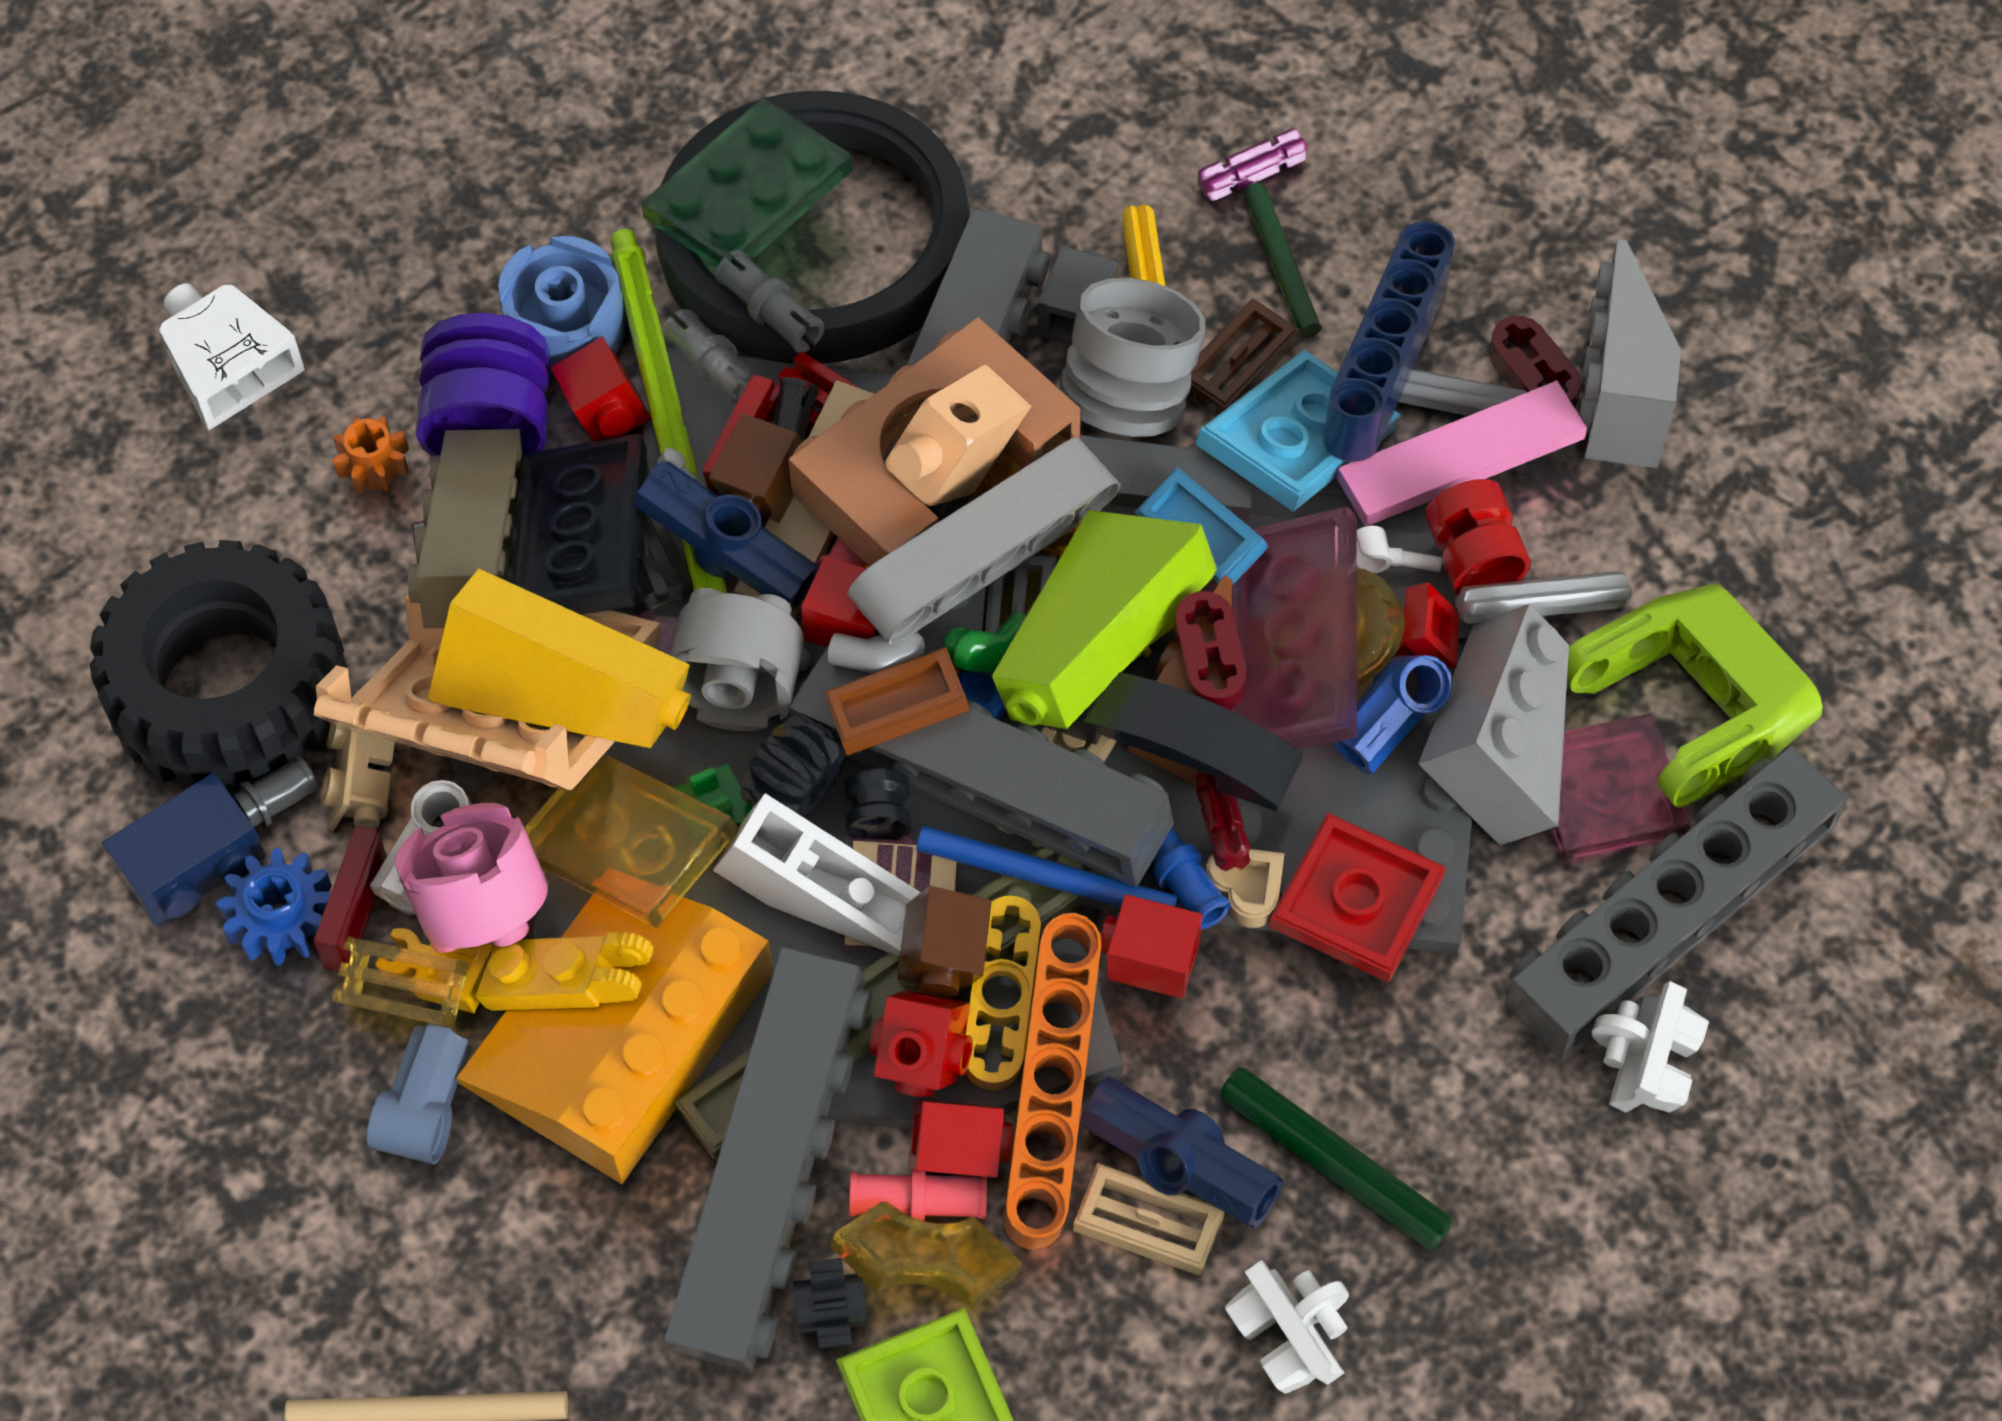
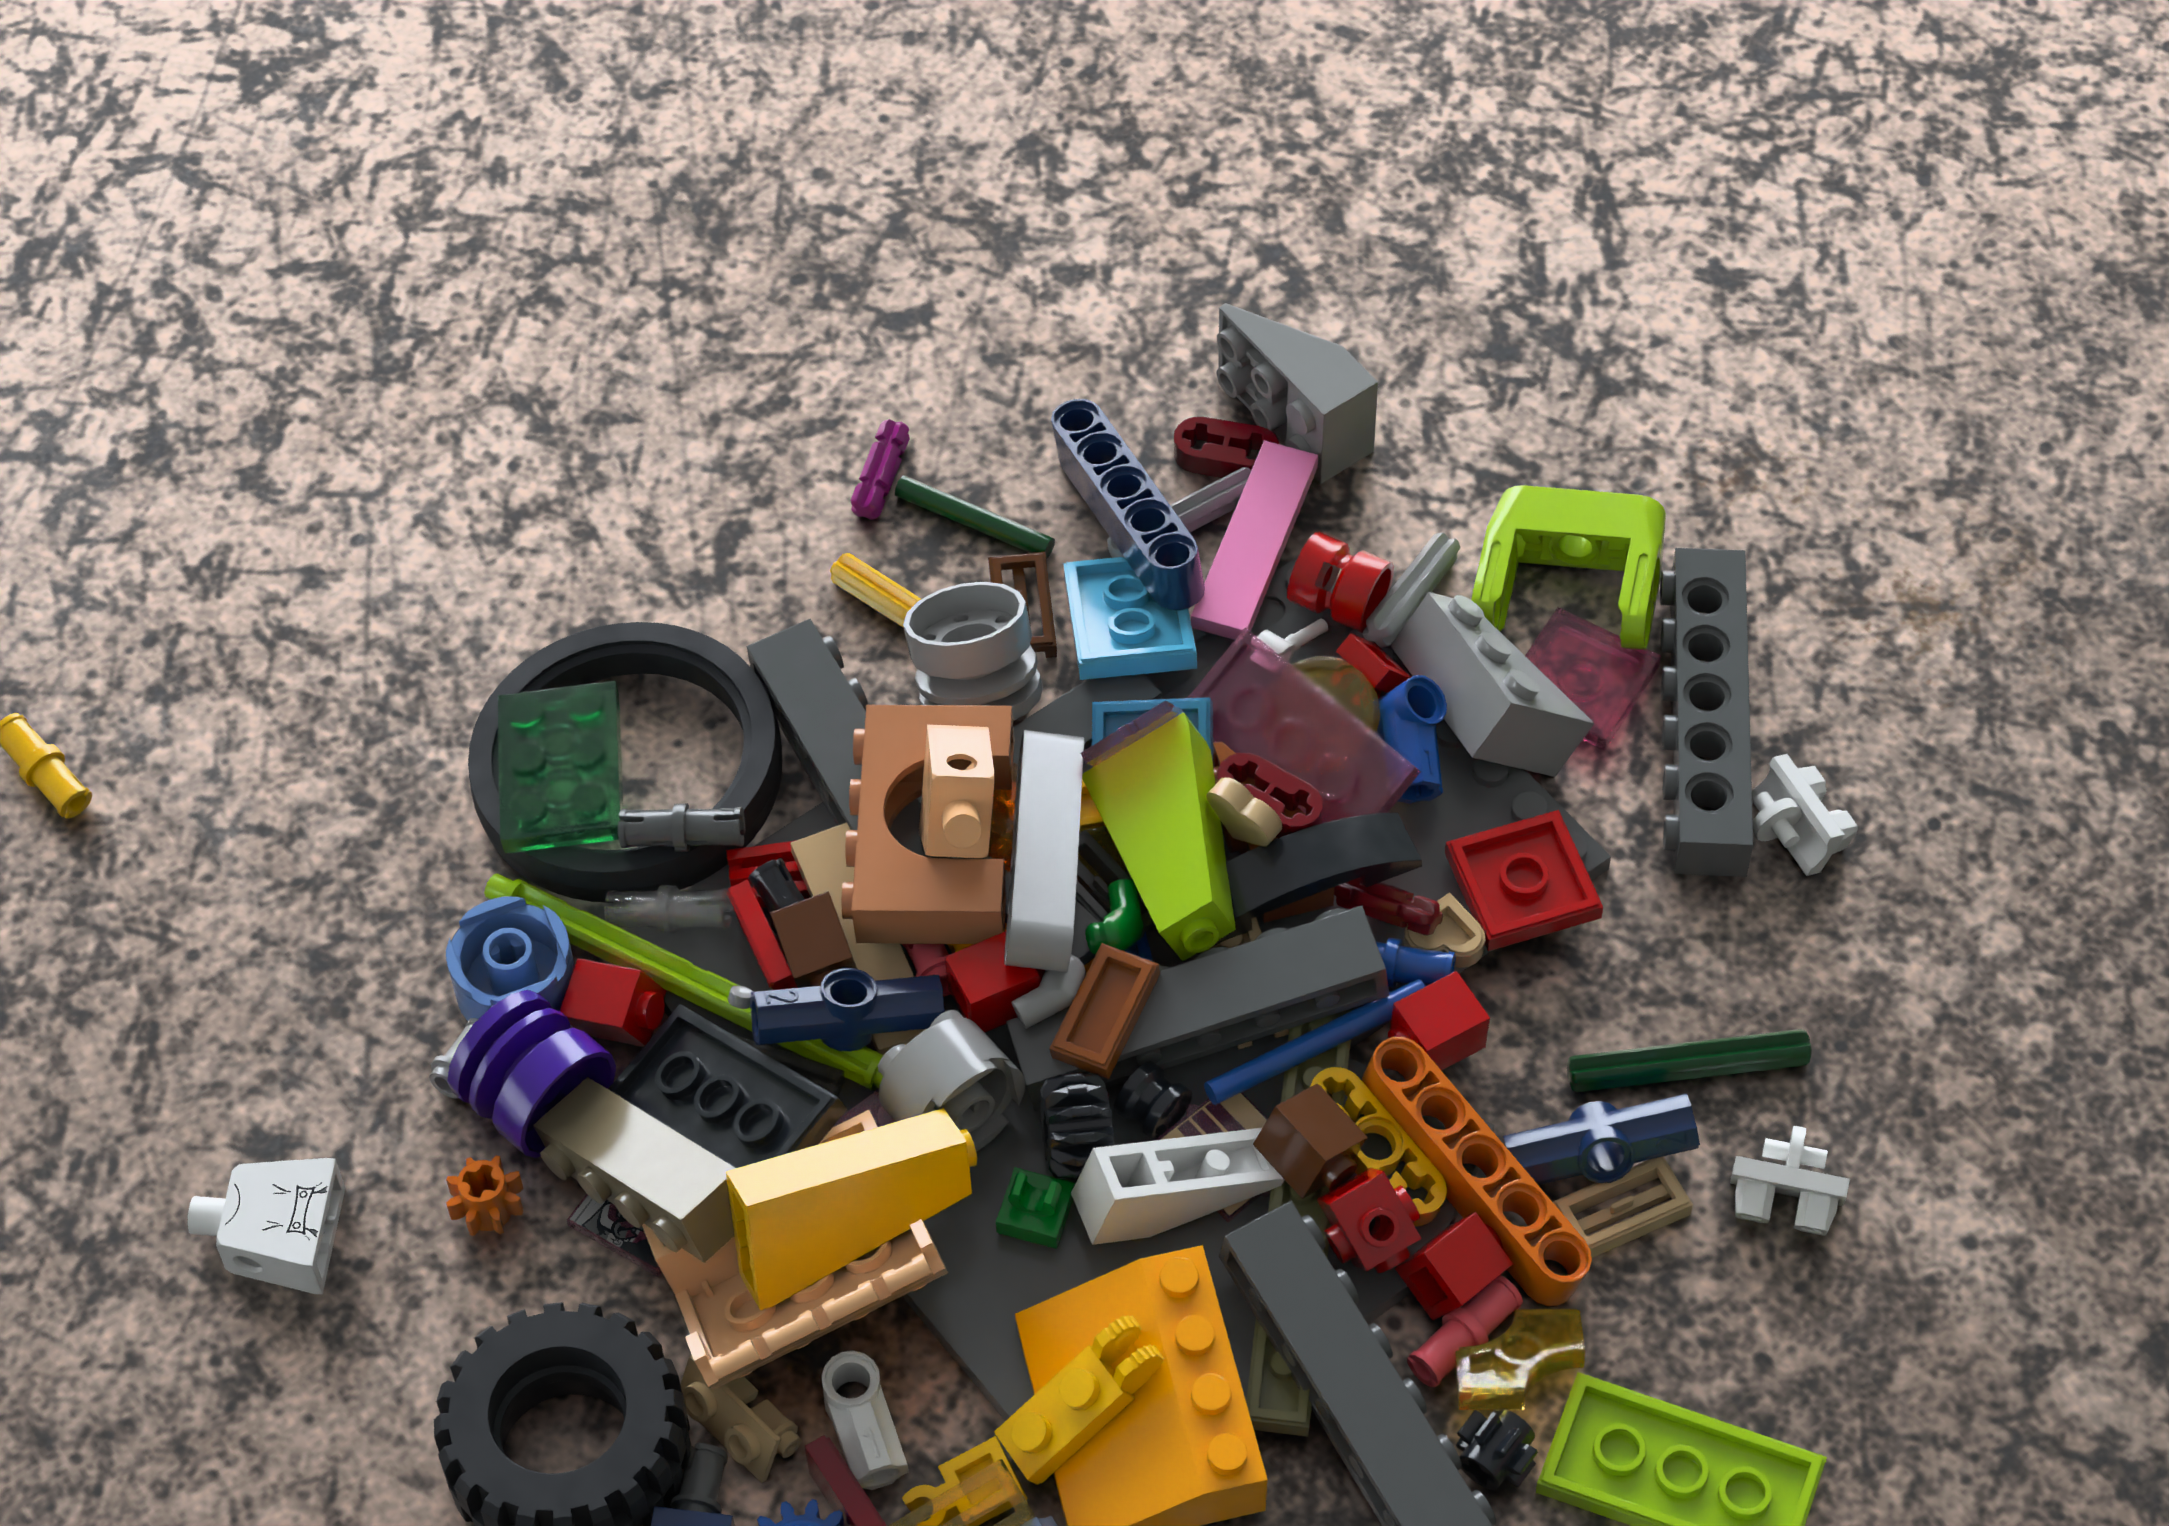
camera: 45 degrees left, 5 degrees down
bright pink brick [395,803,548,953] -> none
clear yellow tile [524,754,739,928] -> none
dark grey brick [1038,246,1119,346] -> none
none -> clear pink piece [1080,700,1184,767]
none -> tan tile [1206,777,1282,846]

